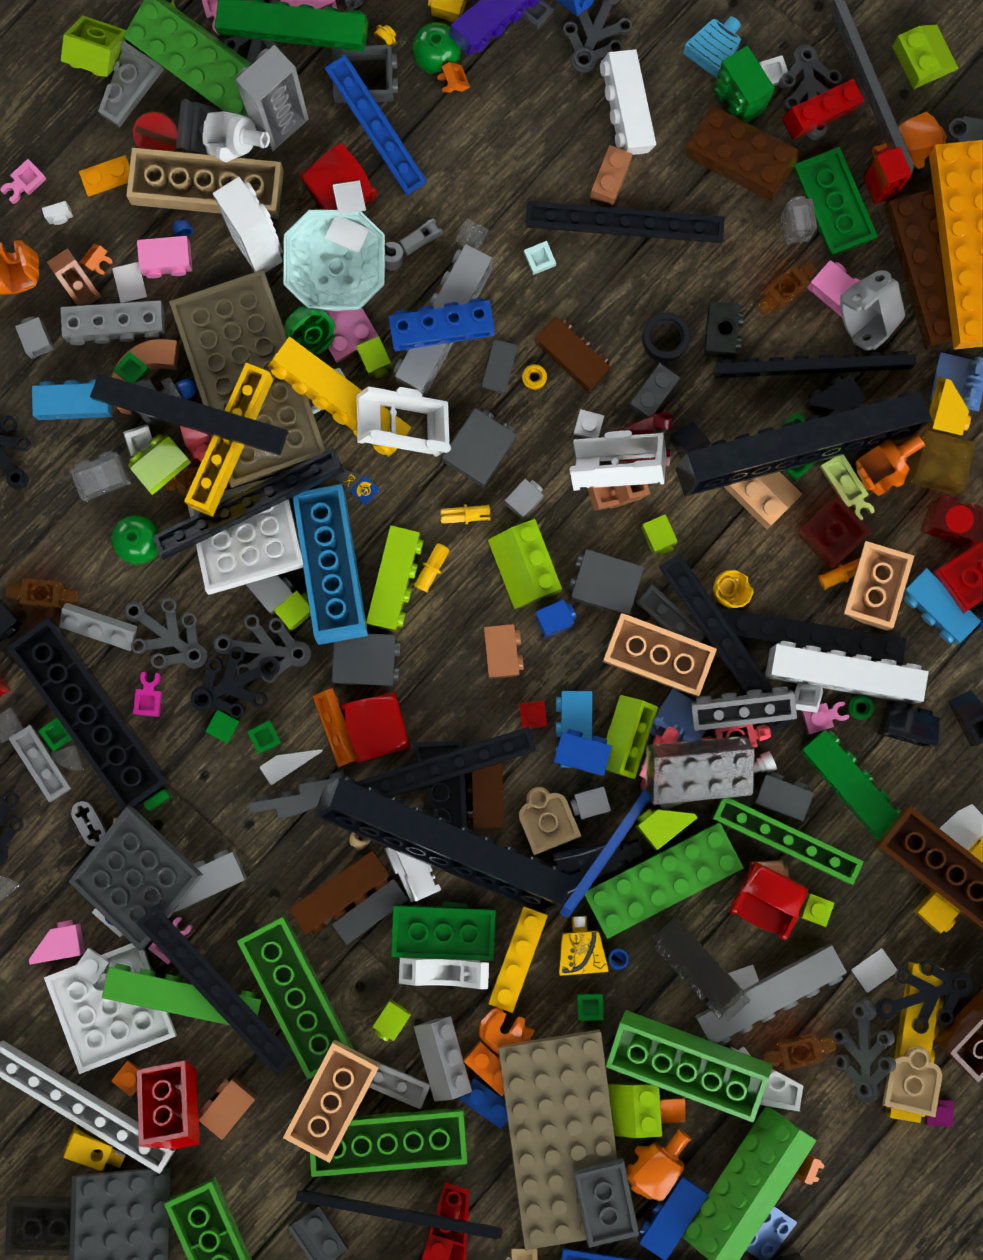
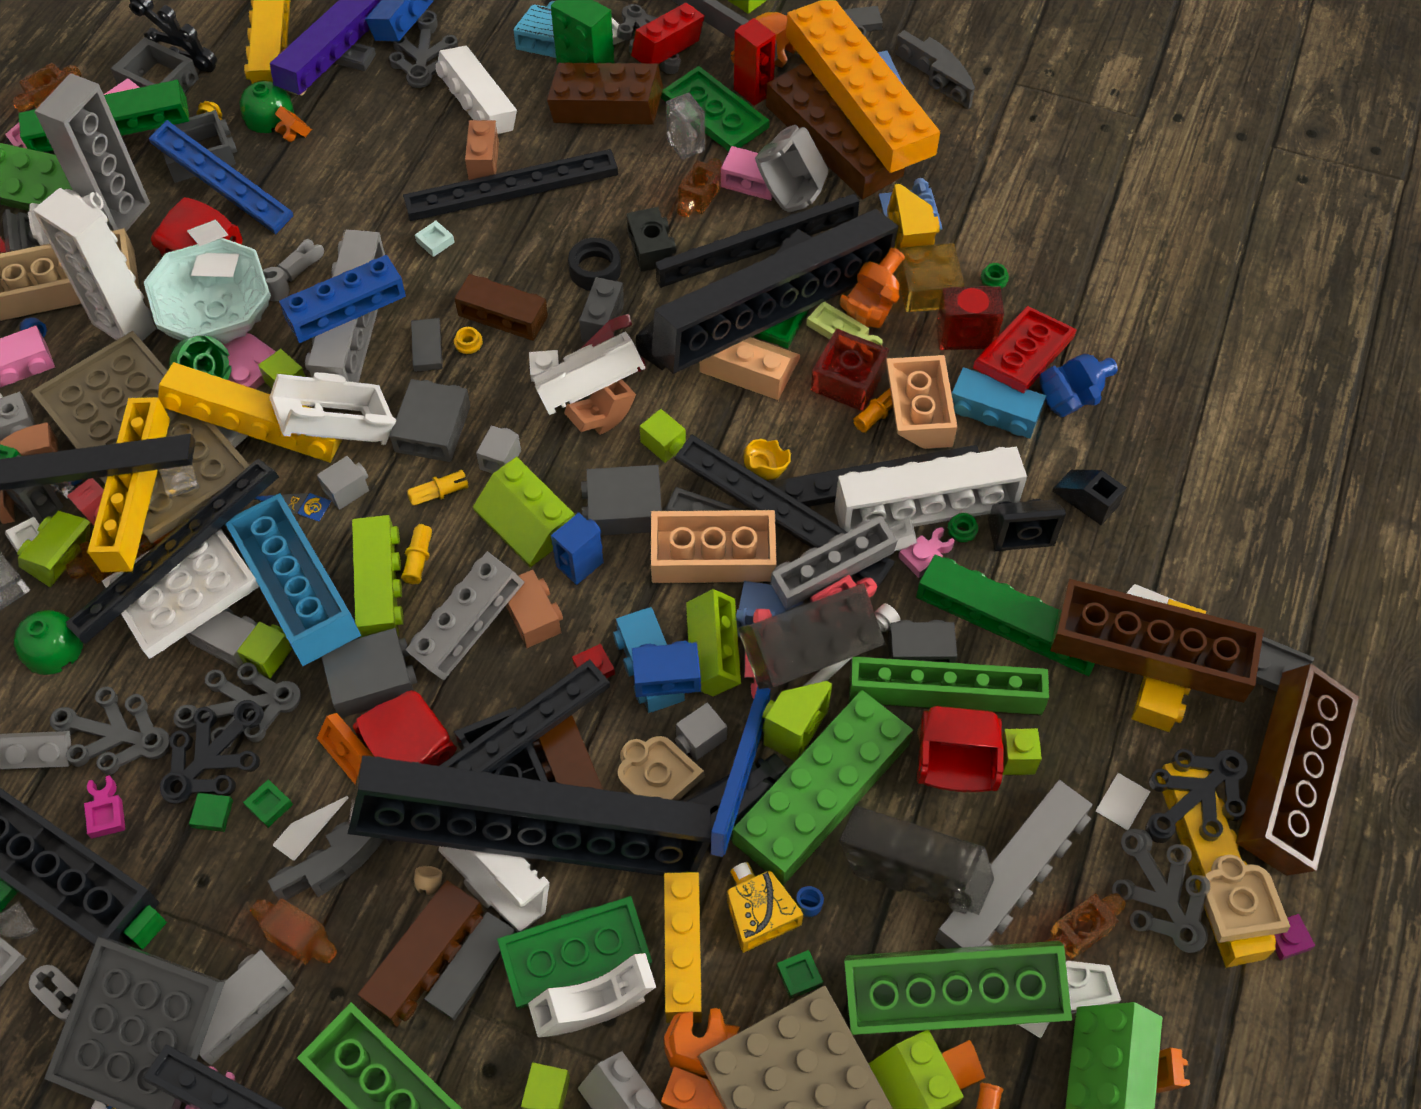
camera: 20 degrees left, 25 degrees down
none -> clear orange piece [250,898,337,965]
none -> light grey brick [317,456,369,510]
none -> light grey brick [406,551,525,680]

